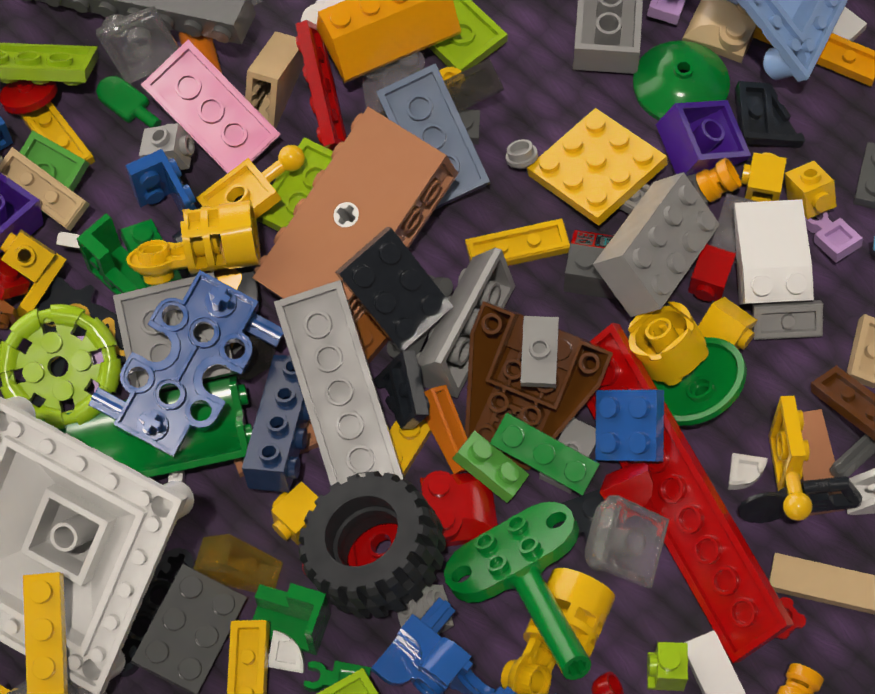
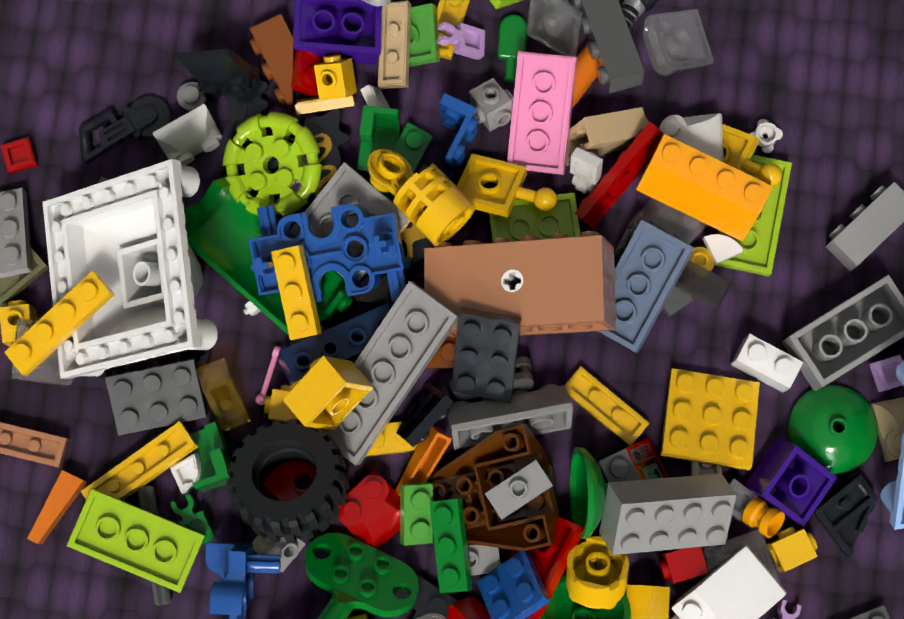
camera: 50 degrees right, 15 degrees up
light grey plate [505,139,538,169] -> none
yellow brick [785,161,837,219] -> none
none -> bright pink hinge [255,345,281,405]
none -> yellow plate [271,245,322,340]
none -> yellow brick [283,356,374,430]
none -> lavender plate [437,22,485,60]
none -> green dish [569,447,608,539]
none -> white plate [570,147,603,194]
none -> white tile [703,234,743,265]
none -> white brick [730,334,803,393]

